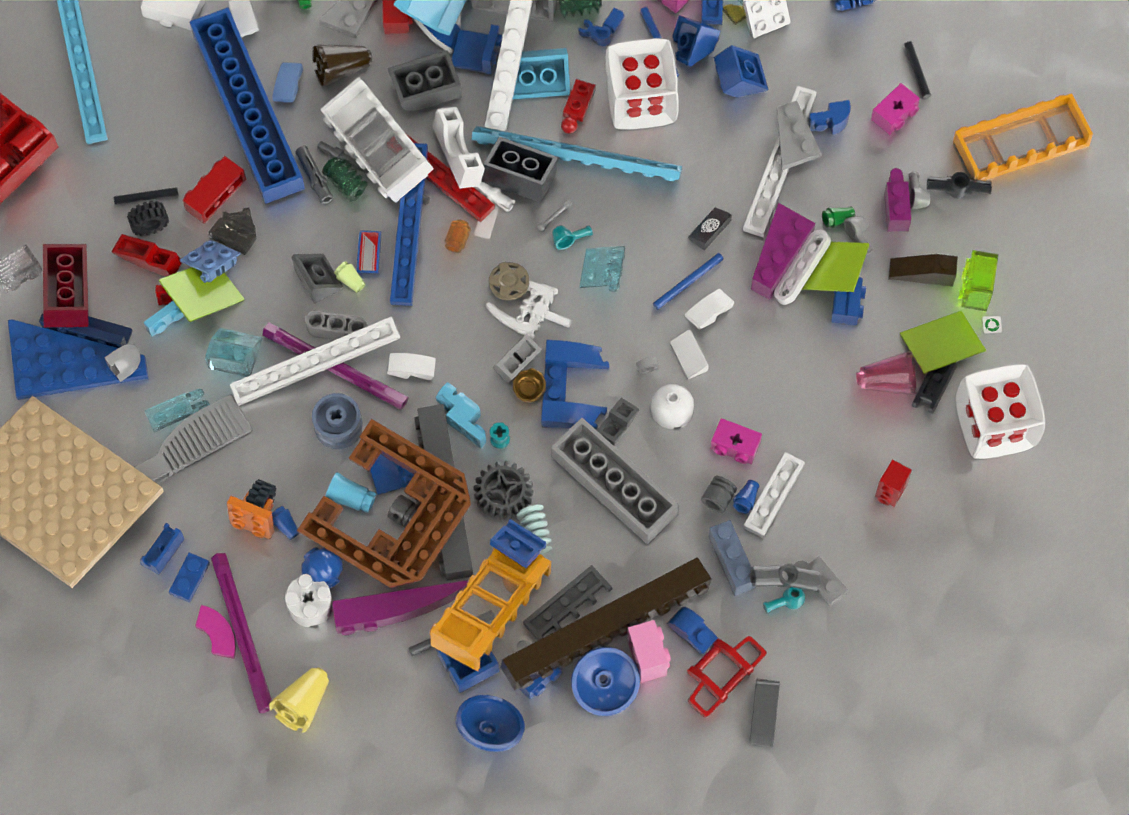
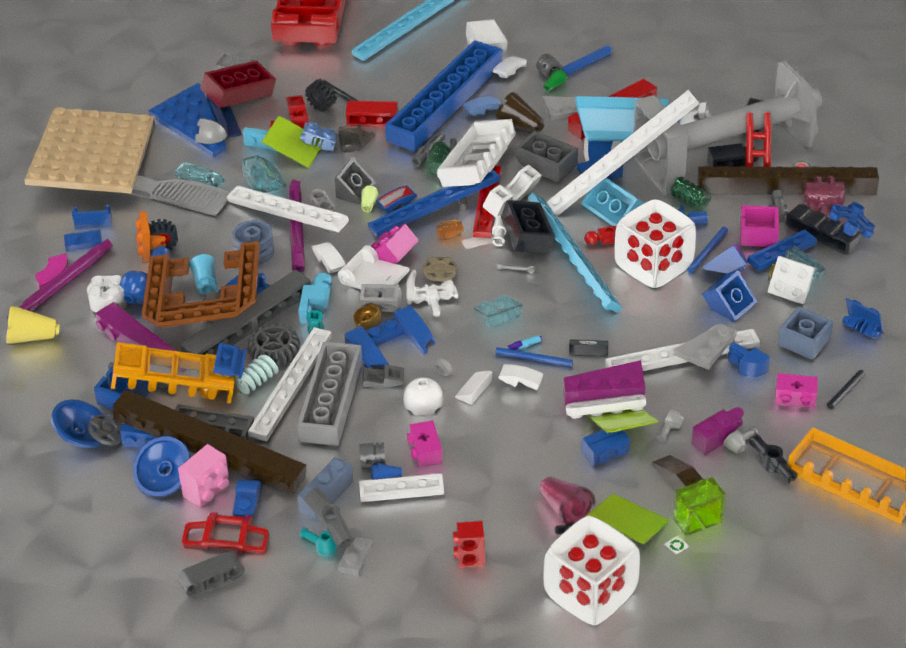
camera: 55 degrees right, 25 degrees down
teal bar [552,225,593,250] -> none
green cone [822,206,855,228] -> none
none -> dark grey wheel [88,413,123,445]
none -> white plate [248,327,332,441]
none -> white door [338,245,410,289]
none -> slope [371,224,419,264]
none -> medium azure piece [507,335,543,351]
none -> sand blue brick [778,306,833,360]

